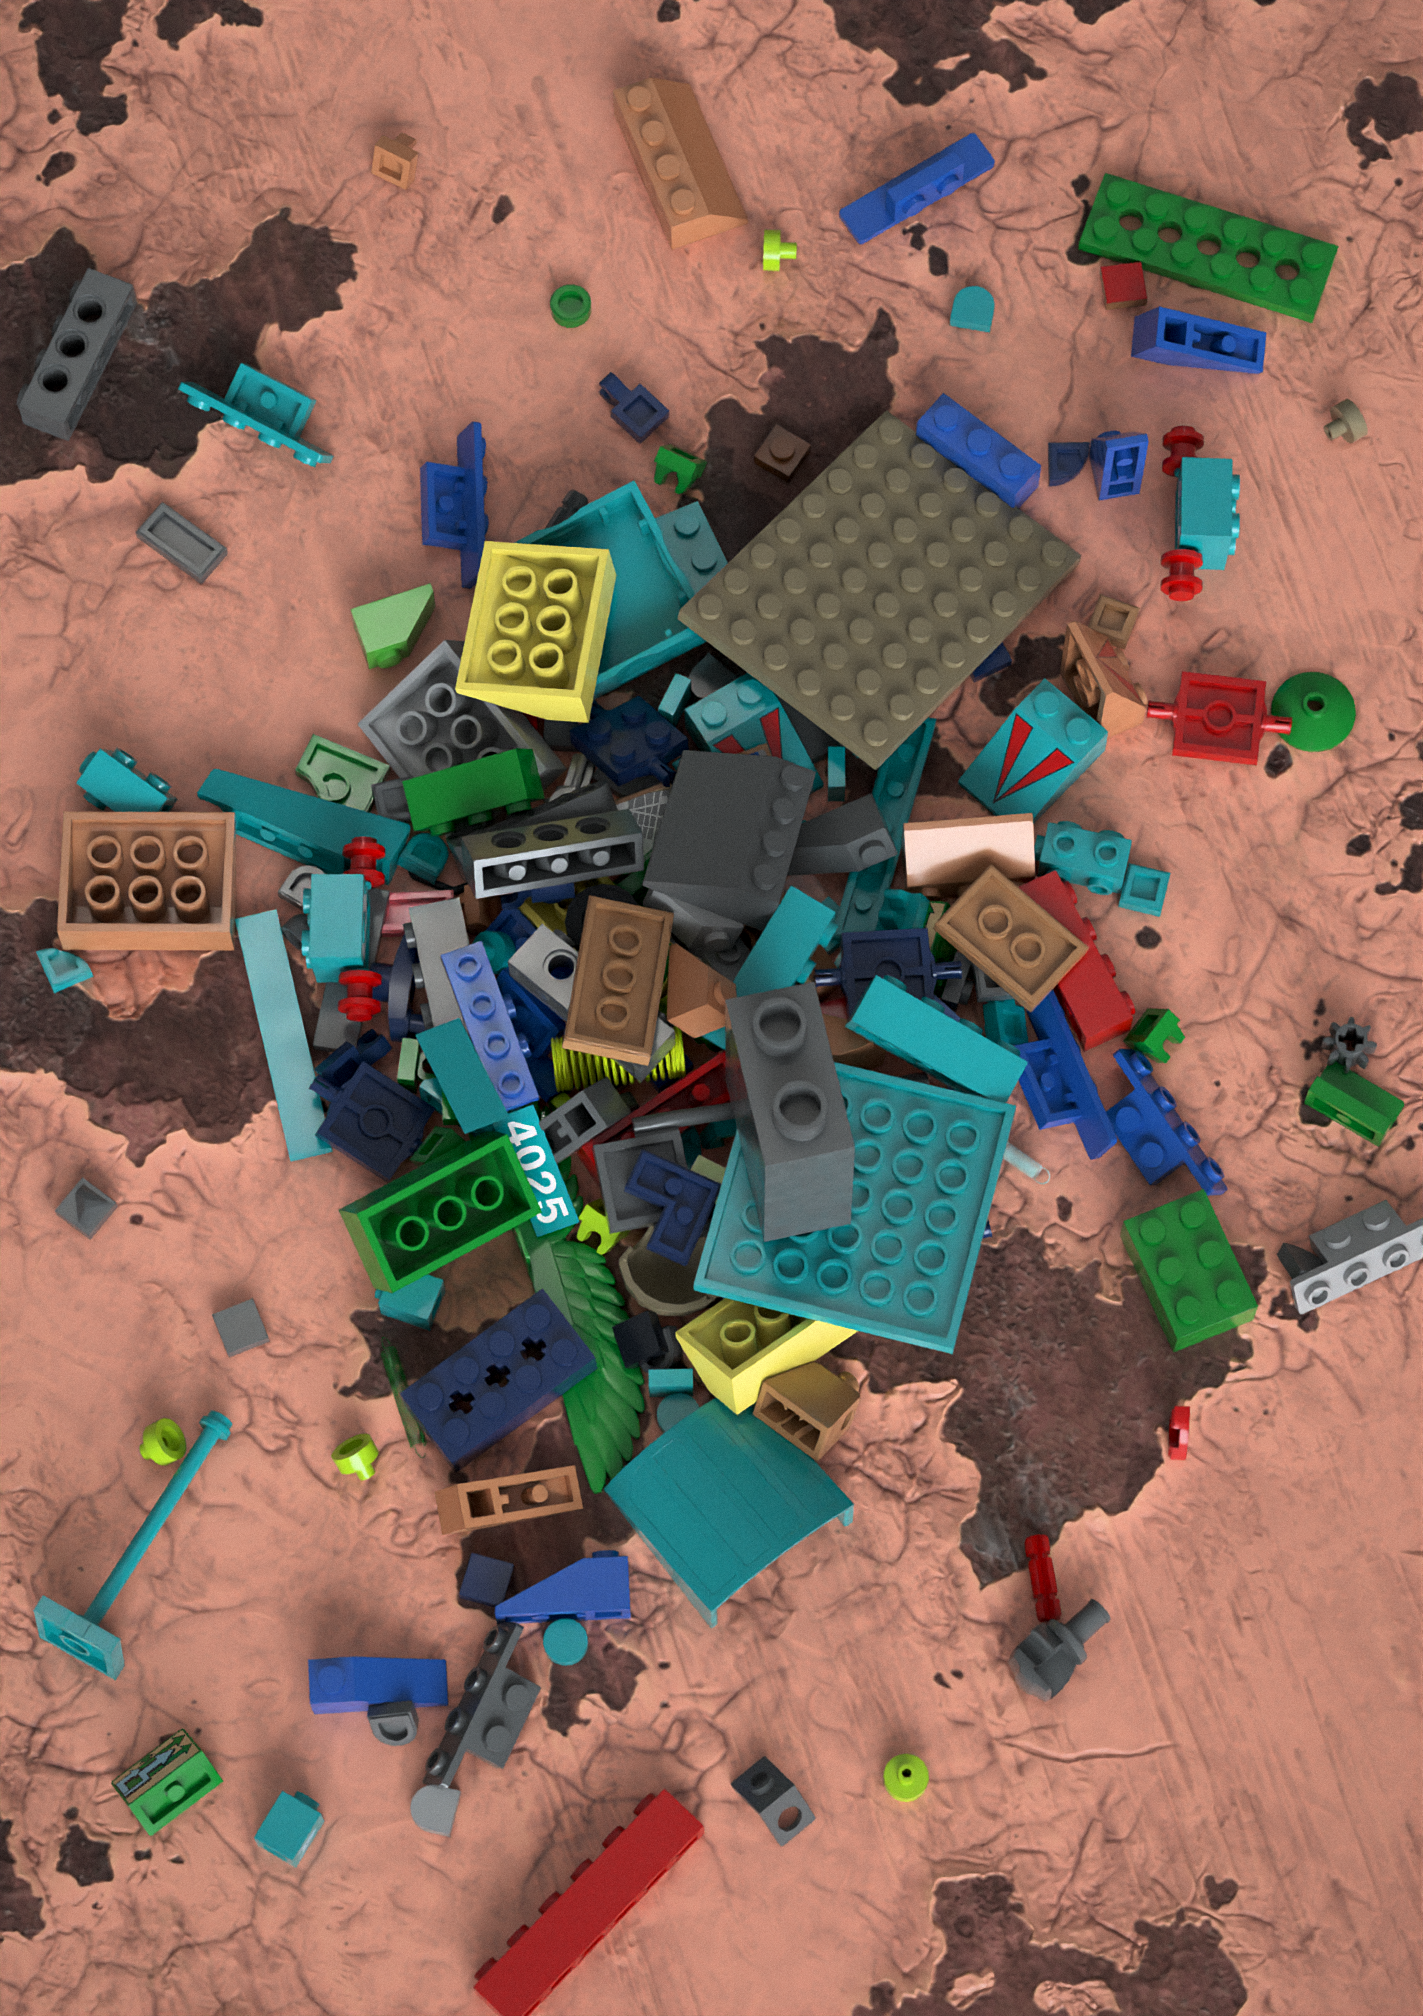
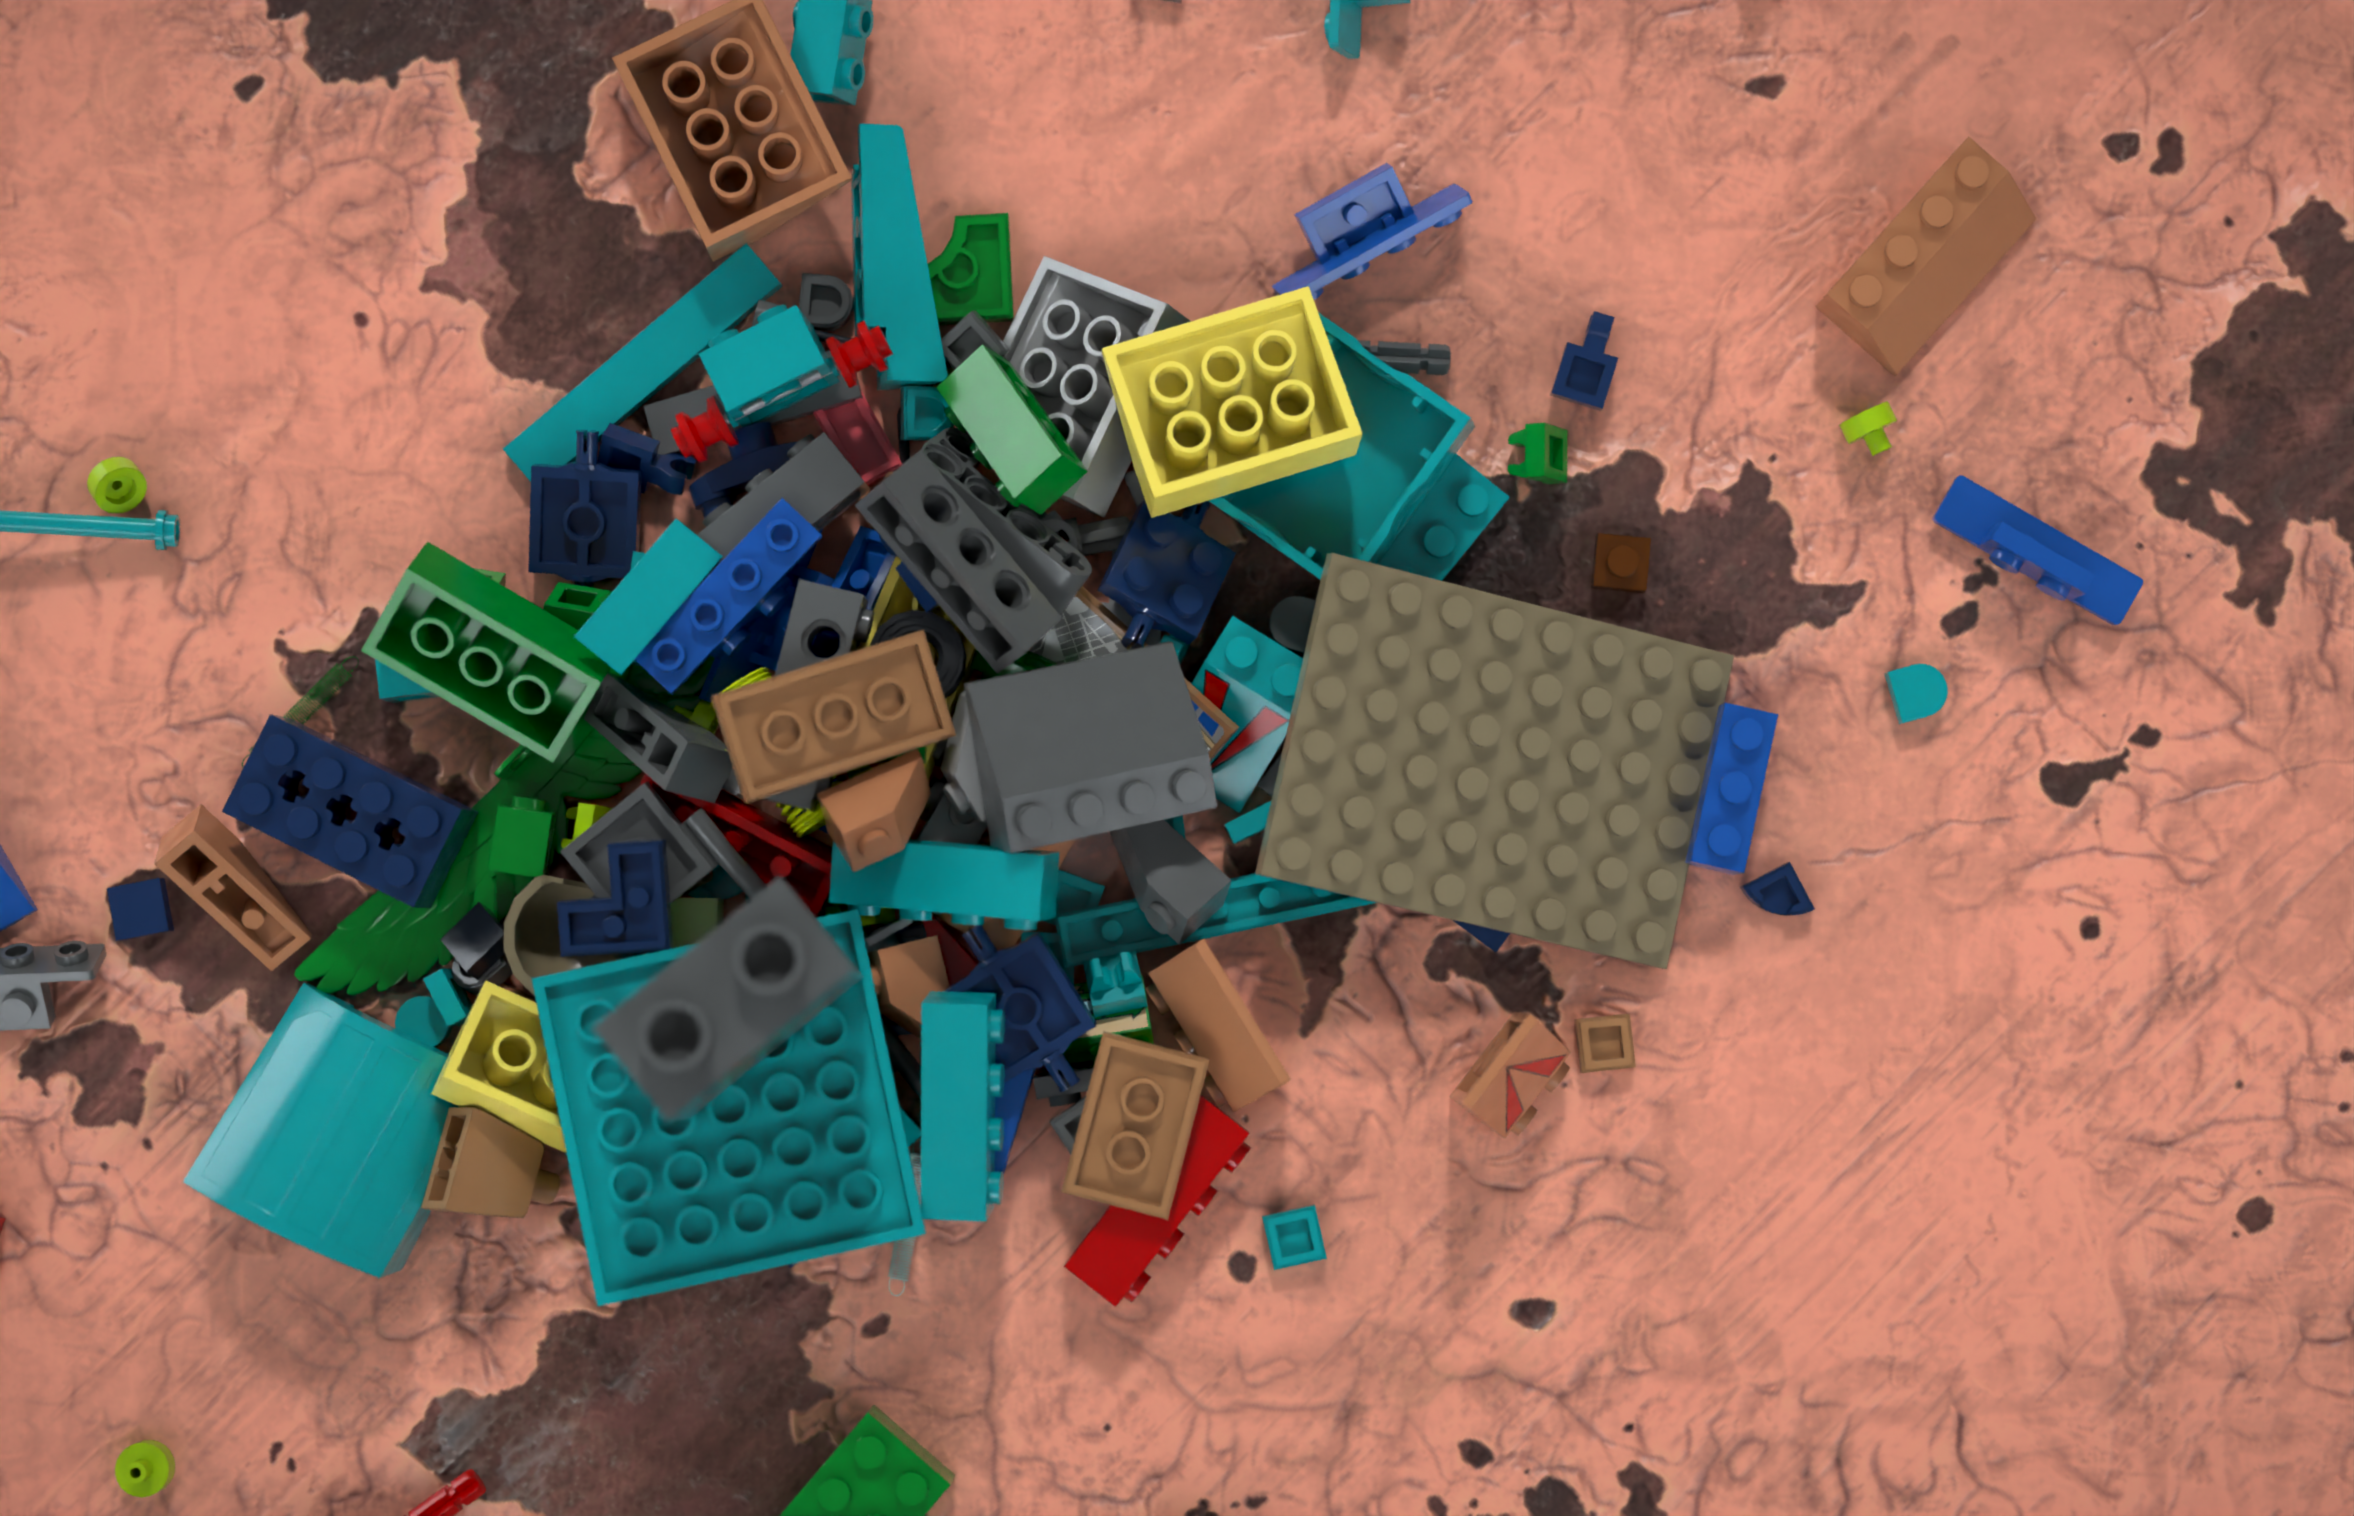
camera: 65 degrees right, 15 degrees up
teal tile [36,948,93,993] -> none
dark grey tile [55,1177,118,1240] -> none
dark grey tile [212,1298,270,1358] -> none
lime tile [331,1434,379,1481] -> none
bright green slope [351,583,436,669] -> none
green tile [397,1038,436,1094] -> none
teal tile [472,931,516,974] -> none
teal sticker [492,1105,580,1237] -> none
blue slope [495,1550,631,1624] -> none
teal tile [543,1618,588,1666] -> none
green tile [550,284,592,328] -> none
teal tile [658,673,691,727] -> none
dark grey bracket [731,1756,816,1846] -> none
teal slope [958,678,1108,824] -> none
teal plate [983,999,1029,1046] -> none
blue bracket [1014,989,1117,1160] -> none
teal brick [1034,821,1132,895] -> none
green plate [1078,173,1339,323] -> none
blue slope [1089,431,1149,501] -> none
red tile [1100,262,1147,310] -> none
blue bracket [1106,1049,1228,1196] -> none
green tile [1123,1008,1185,1063] -> none
blue slope [1131,306,1267,374] -> none
red plate [1147,671,1292,765] -> none
teal brick [1160,426,1240,601] -> none
green dish [1271,672,1356,752] -> none
dark tan tile [1324,399,1368,443] -> none
none -> green brick [488,796,558,877]

